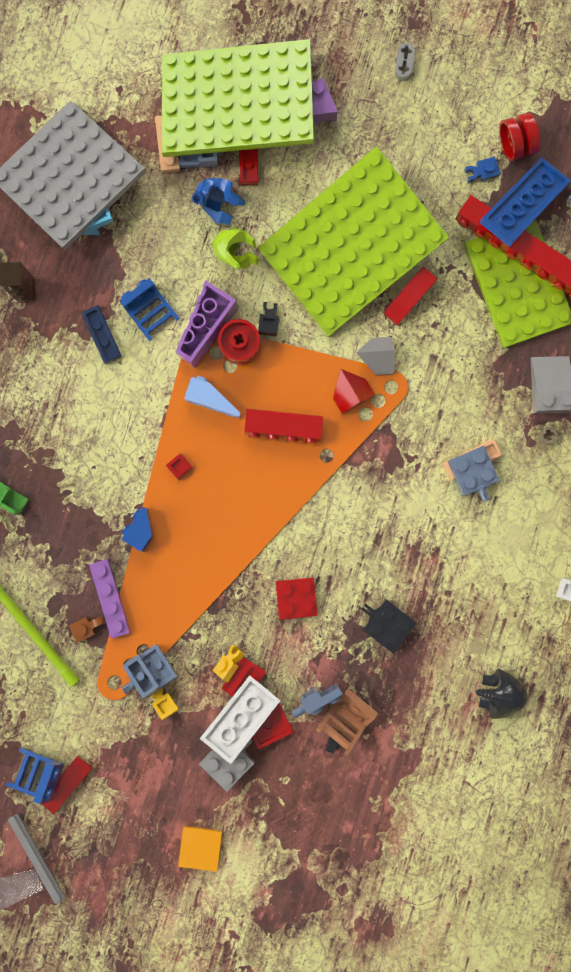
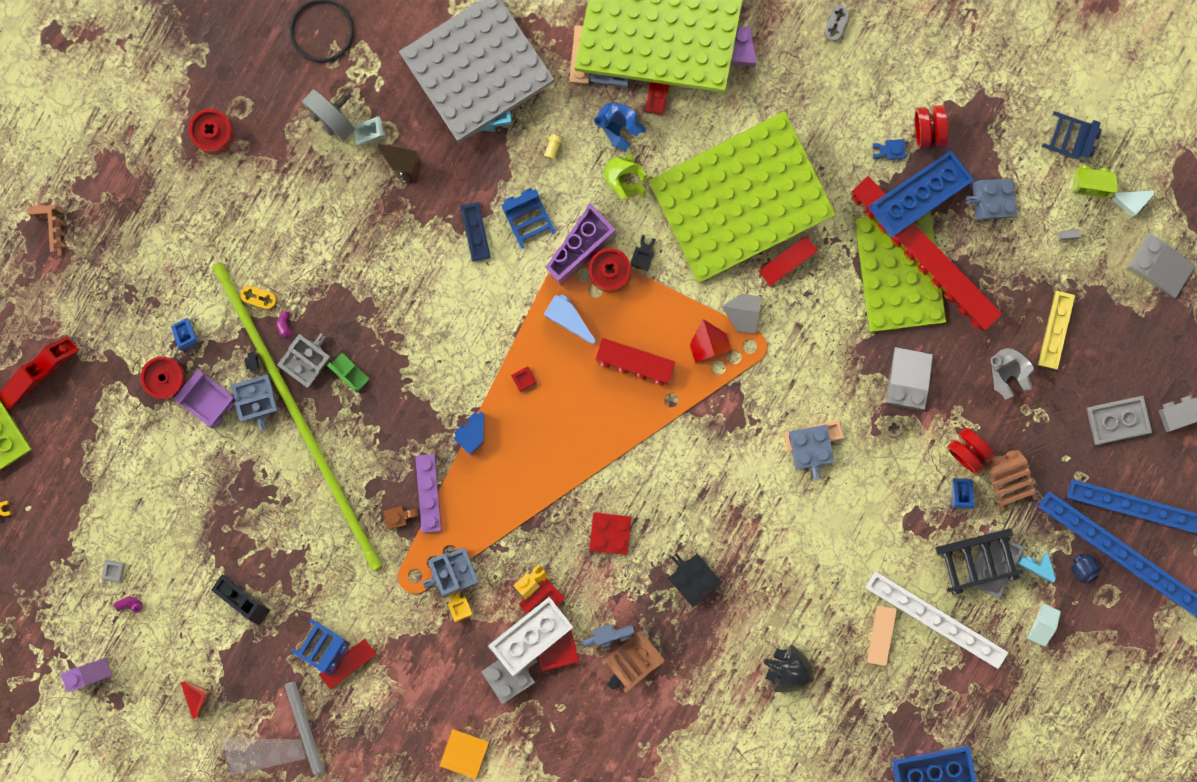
camera: 15 degrees right, 0 degrees up
none -> light yellow pin [544,134,563,160]

